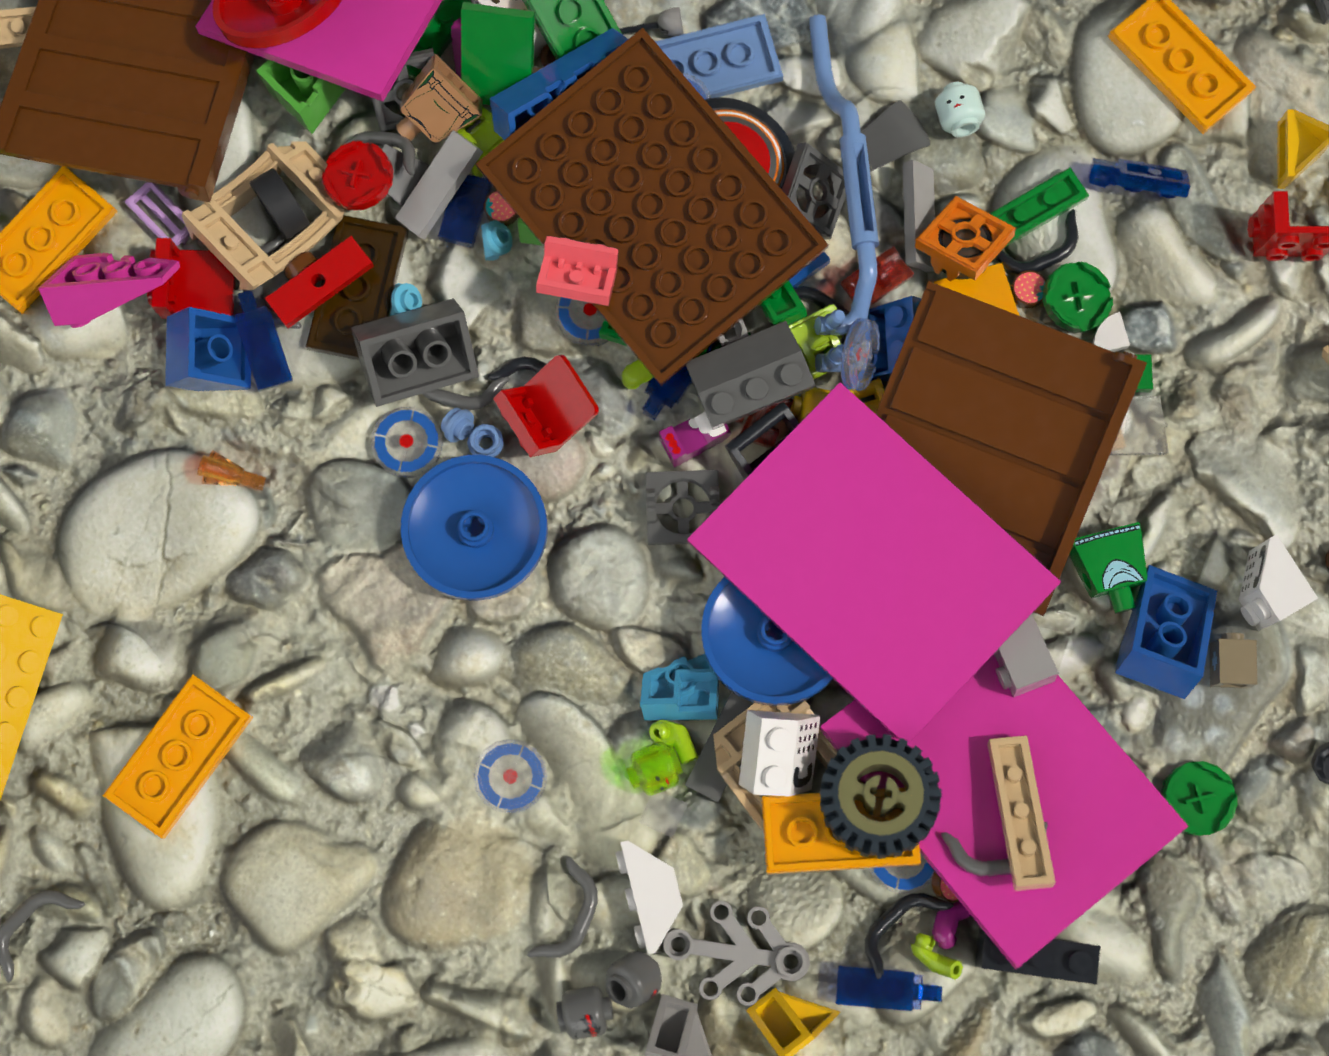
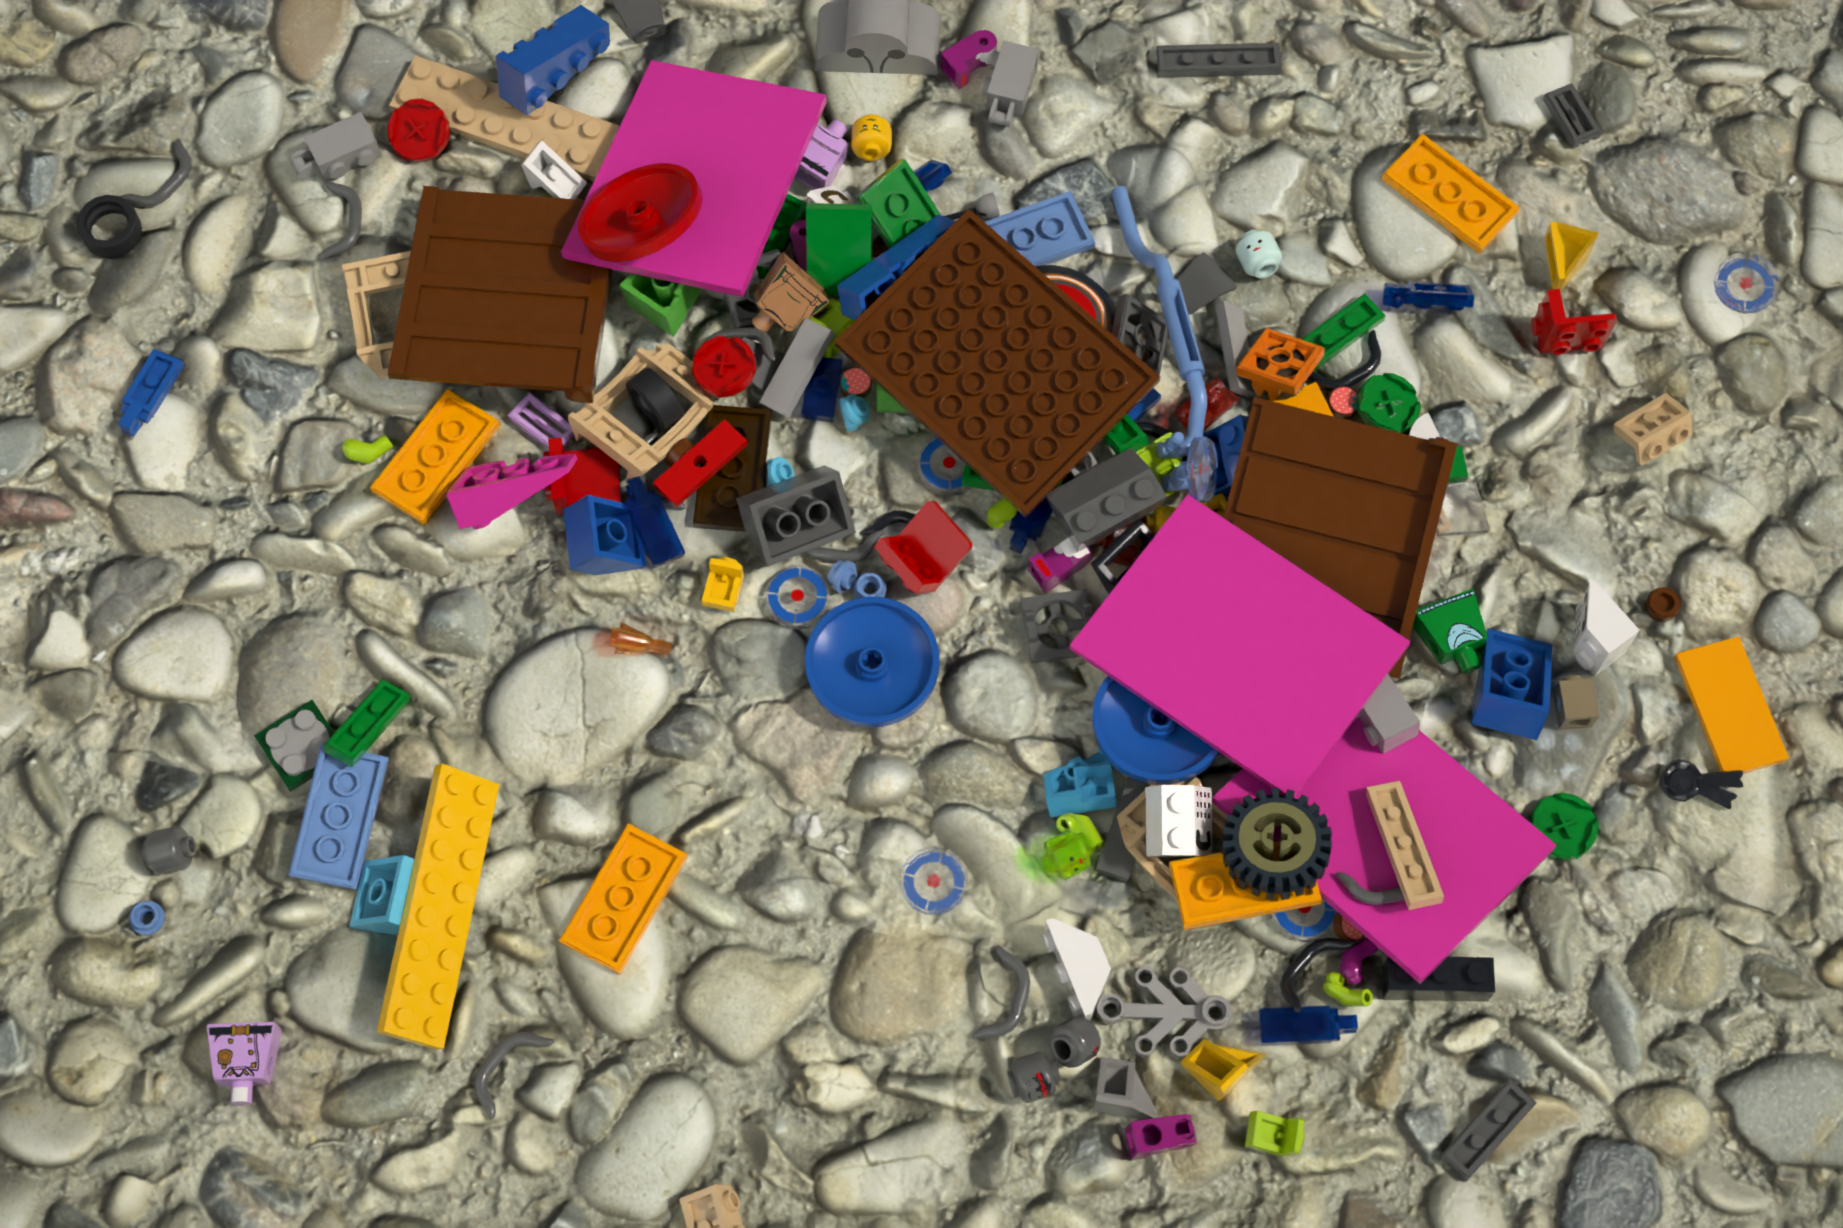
camera: 10 degrees left, 10 degrees down
coral bracket [536,236,618,306] -> none
none -> yellow bracket [701,557,744,612]

